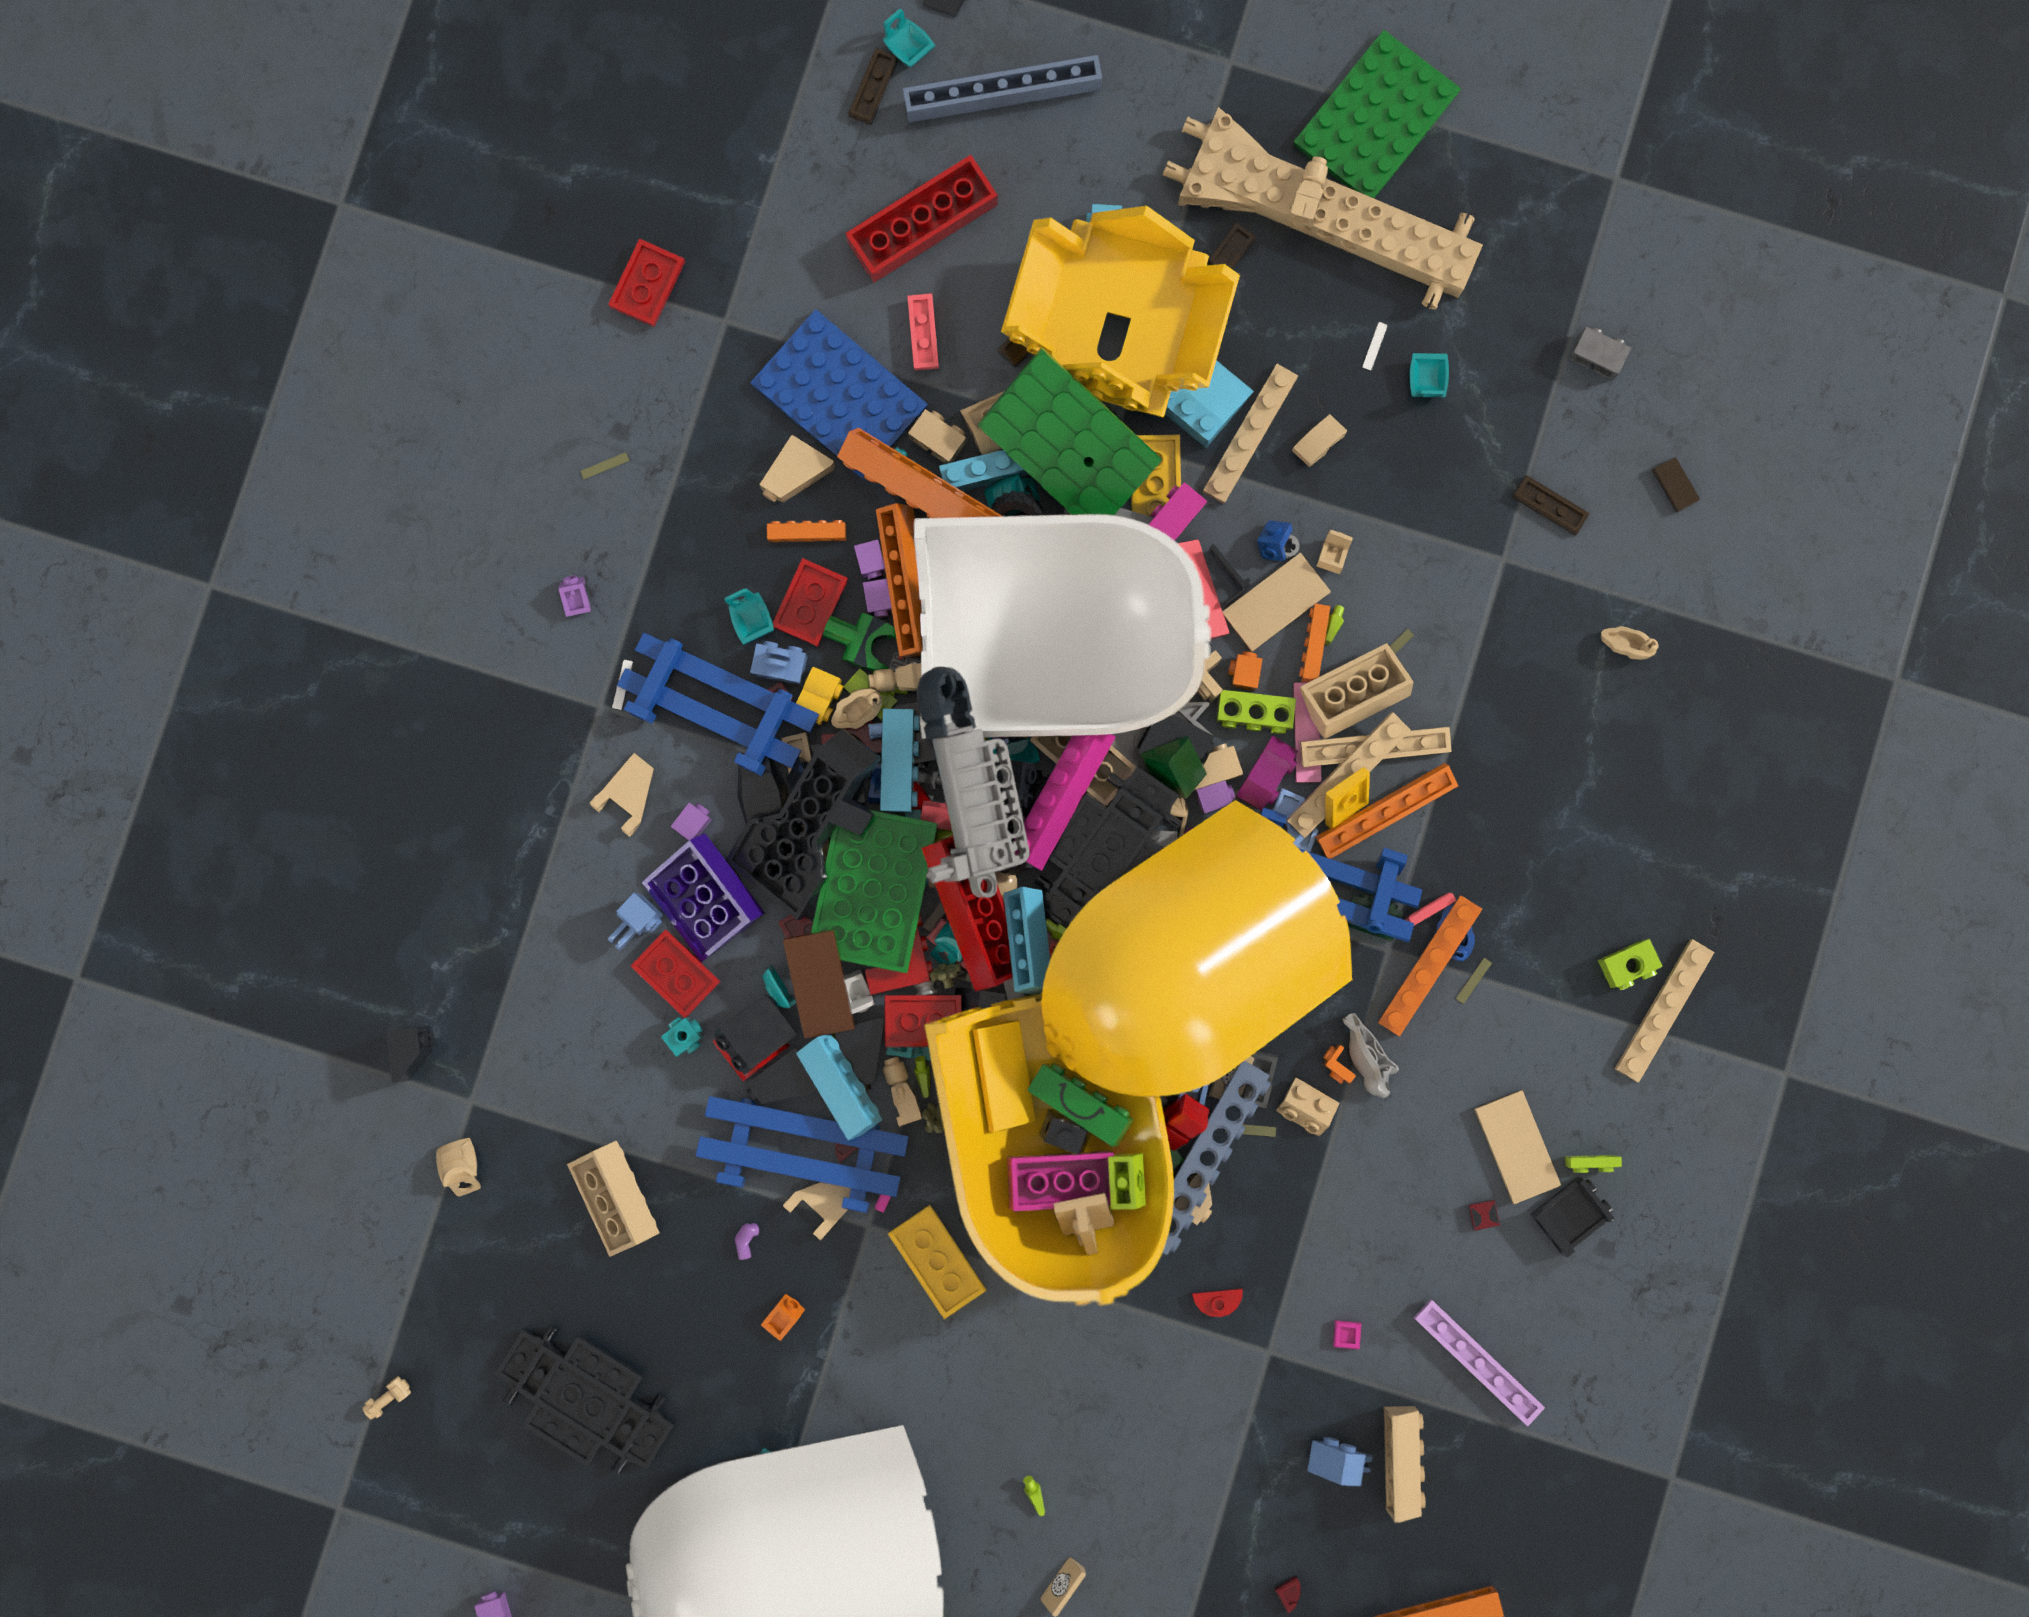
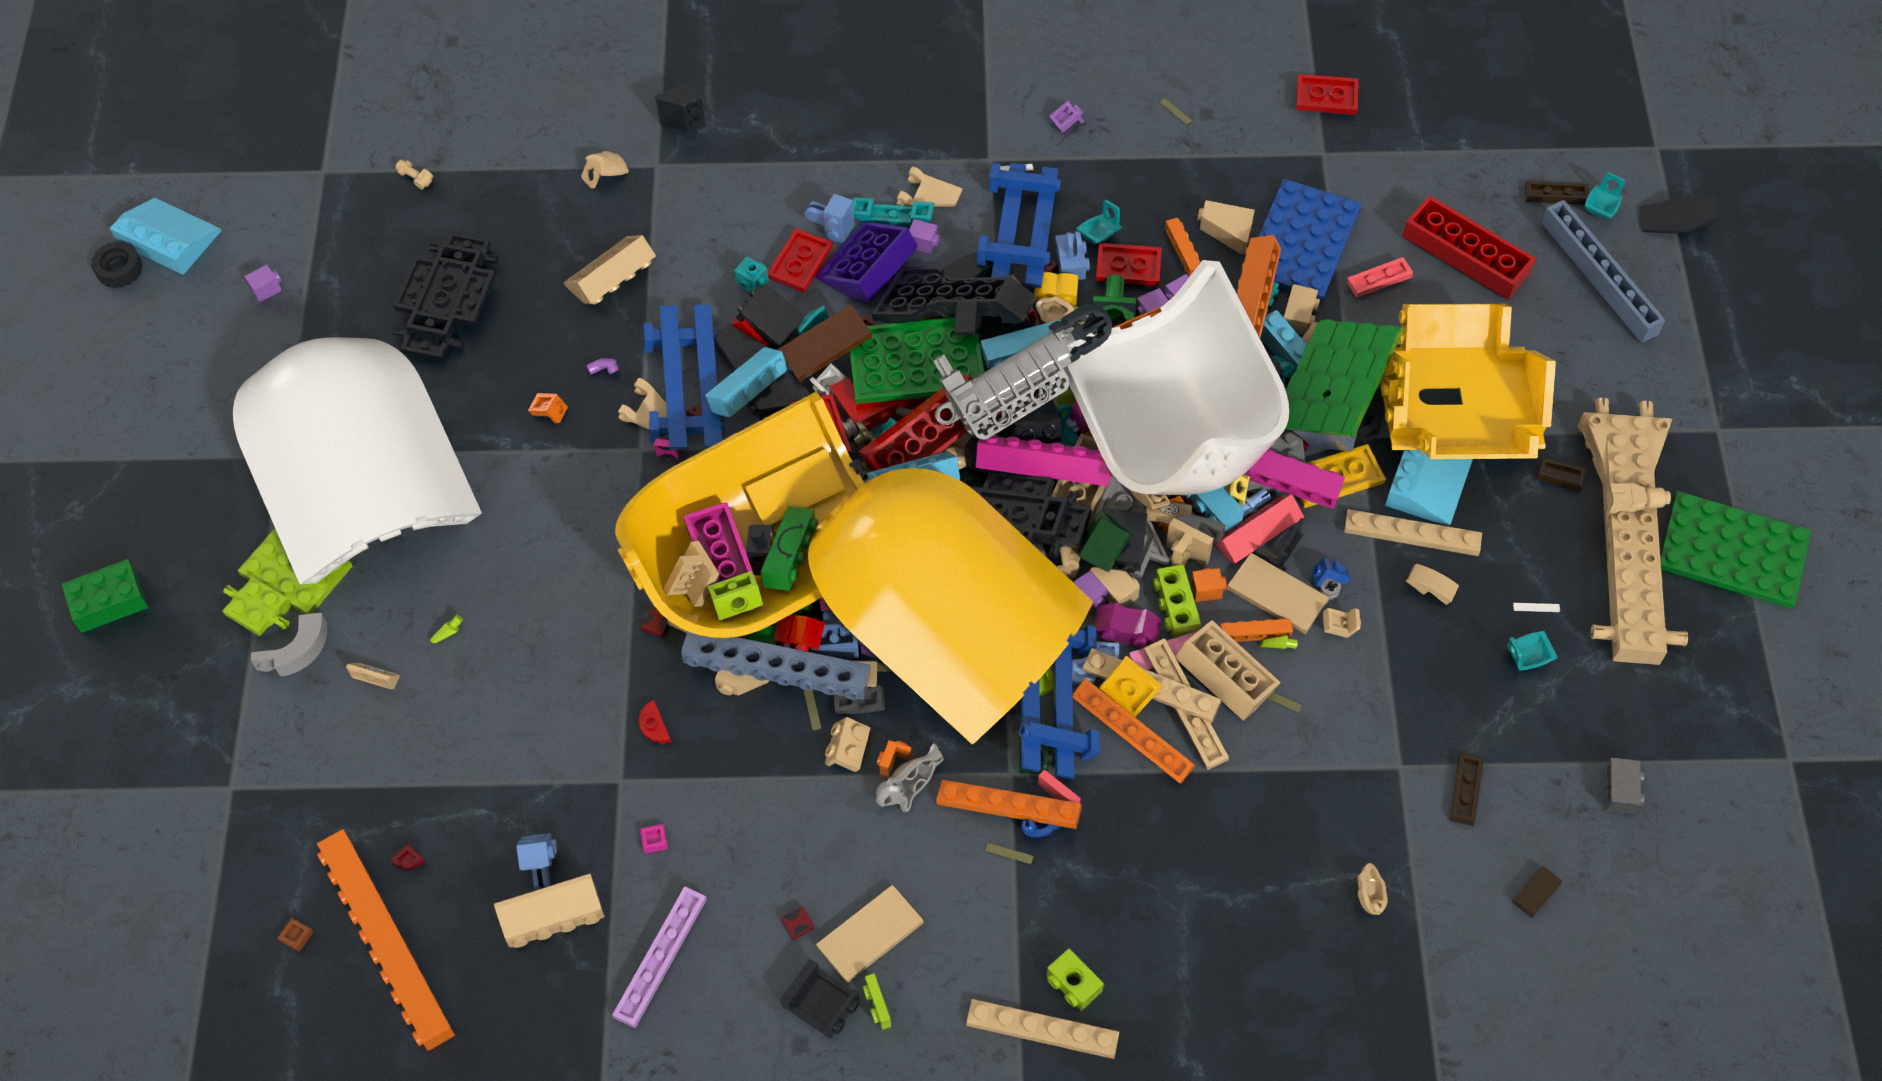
camera: 75 degrees right, 25 degrees down
yellow tile [888,1205,987,1319] -> none
none -> teal slope [853,197,934,227]

